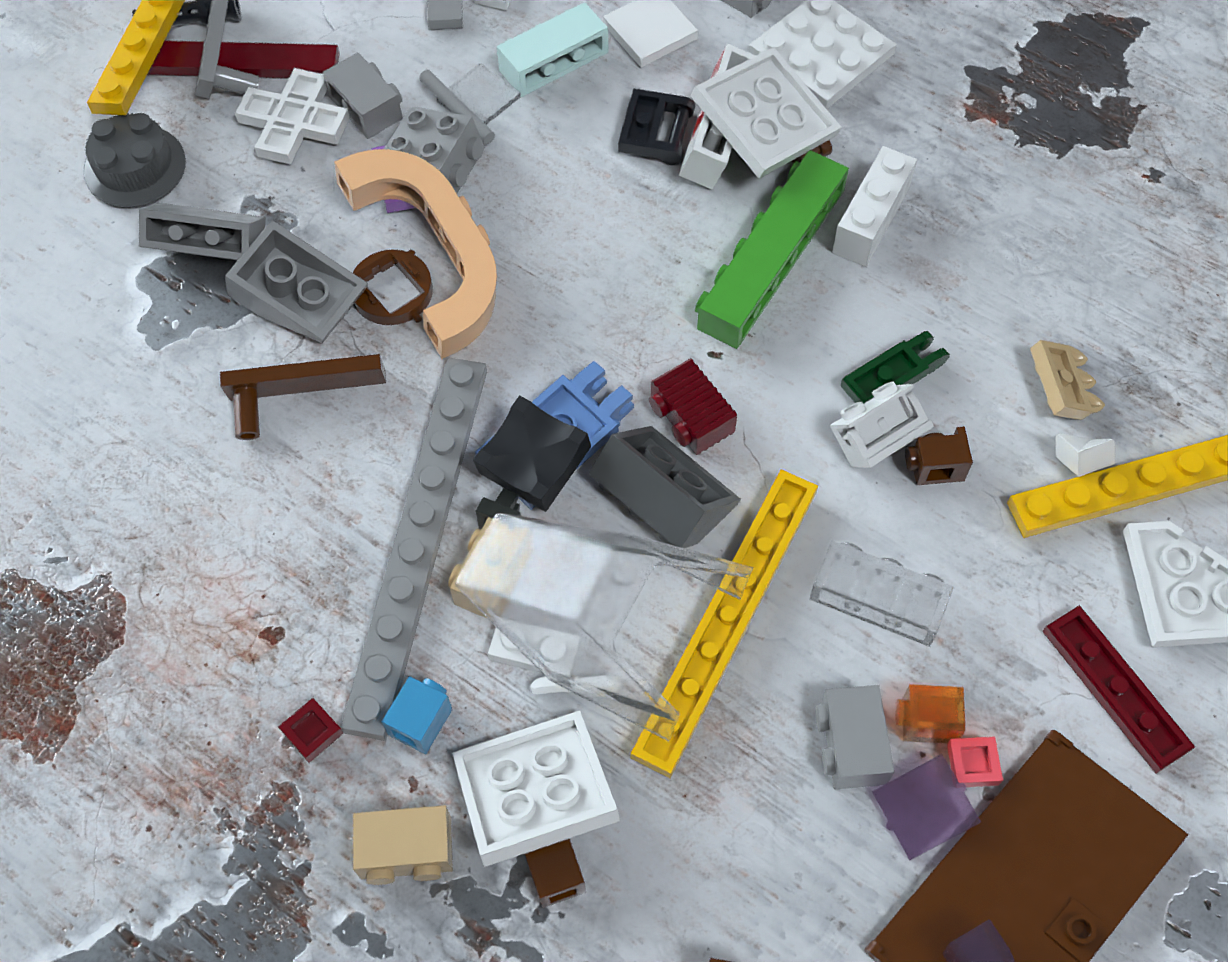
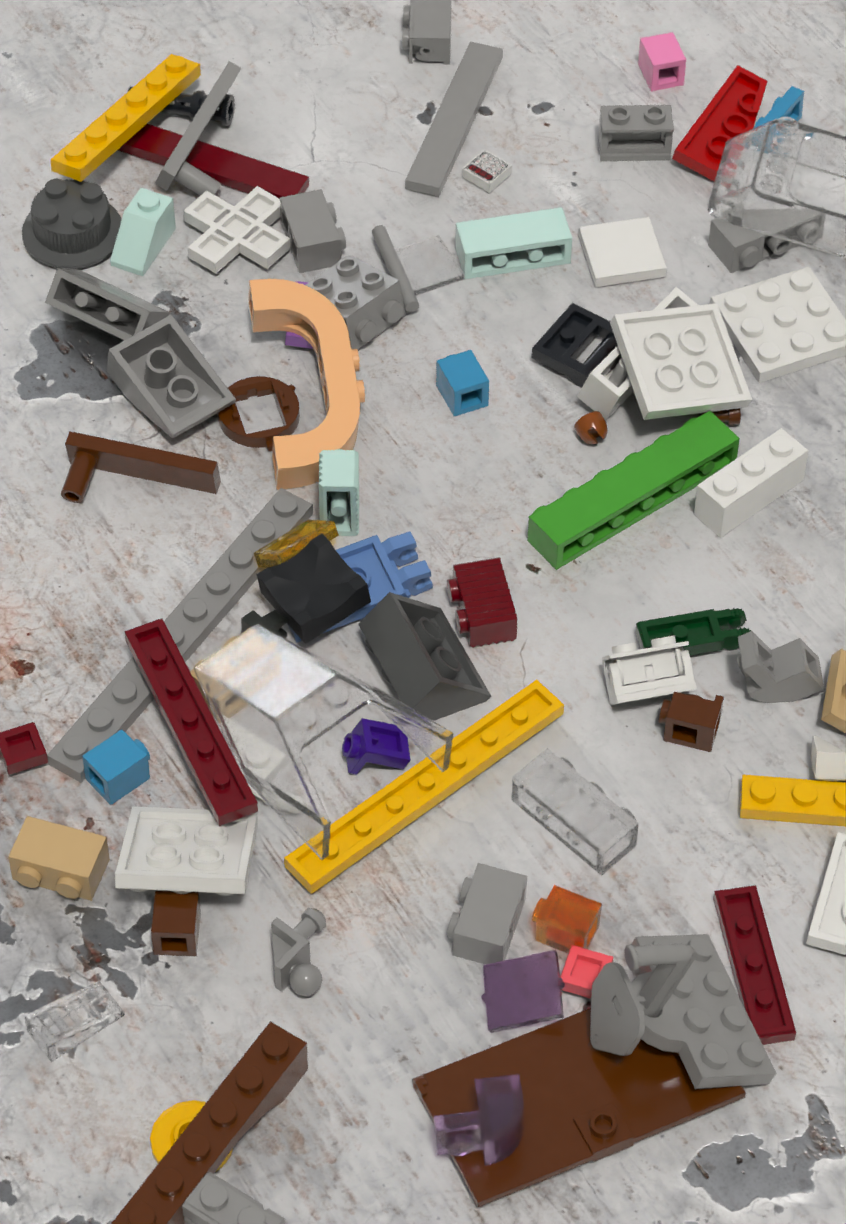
camera: 20 degrees right, 10 degrees down
none -> light aqua slope [110,188,176,276]
none -> dark red plate [124,618,258,826]
none -> clear yellow plate [254,520,339,568]
none -> light grey piece [271,908,326,996]
none -> light aqua brick [318,449,359,536]
none -> dark purple bracket [342,718,411,775]
none -> dark azure brick [436,350,489,417]
none -> dark orange hinge [574,411,608,445]
none -> light grey plate [590,934,776,1089]
none -> light grey brick [737,631,824,703]

